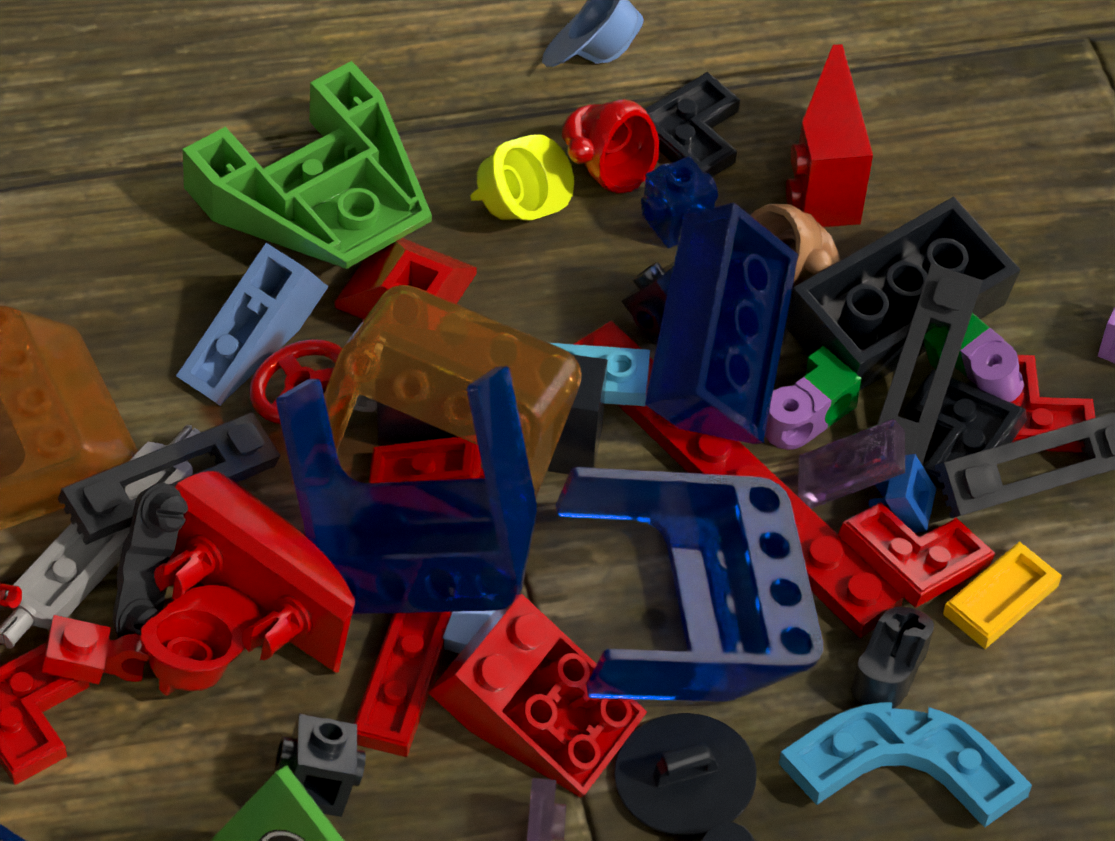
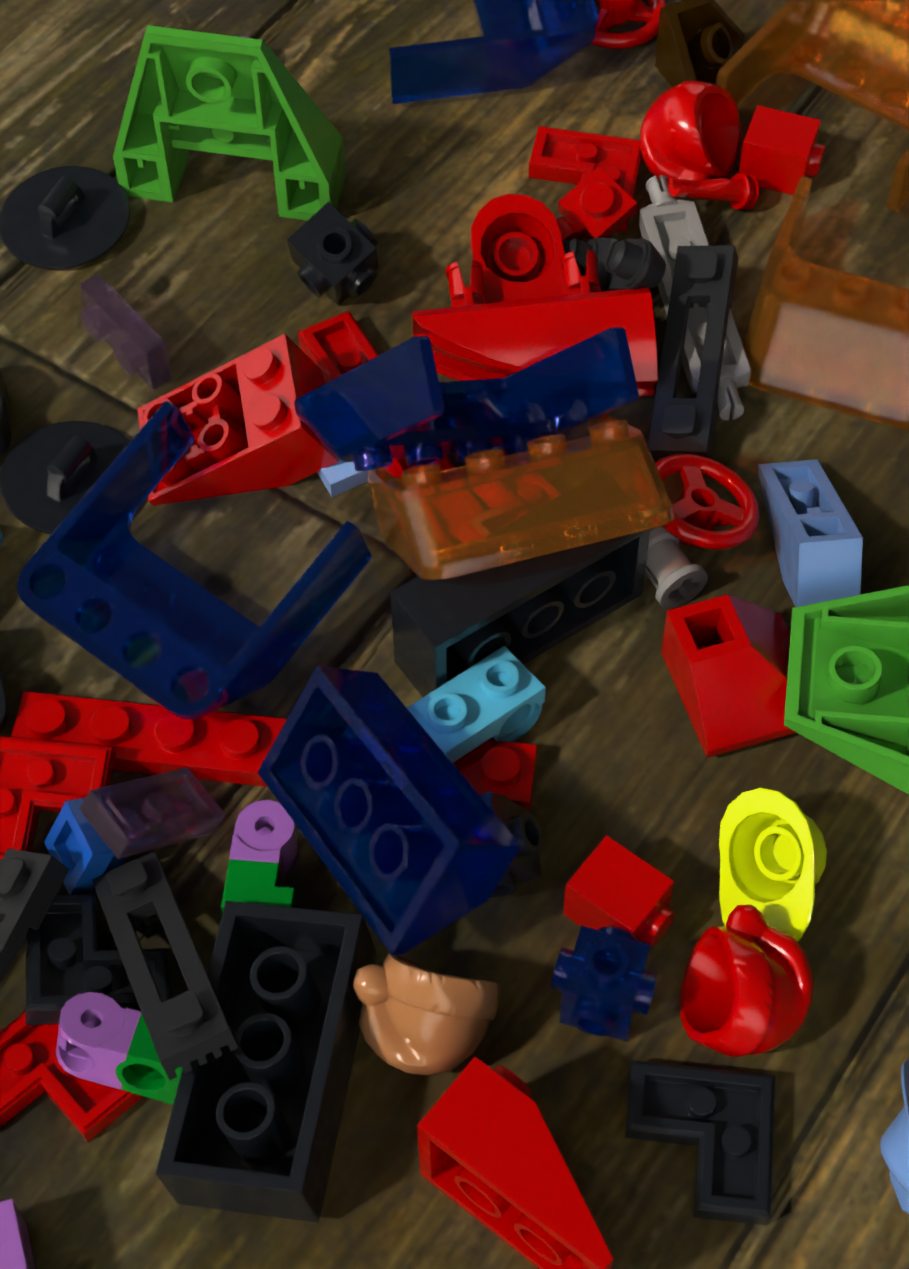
camera: 140 degrees right, 5 degrees up
none -> red brick [563,835,675,961]

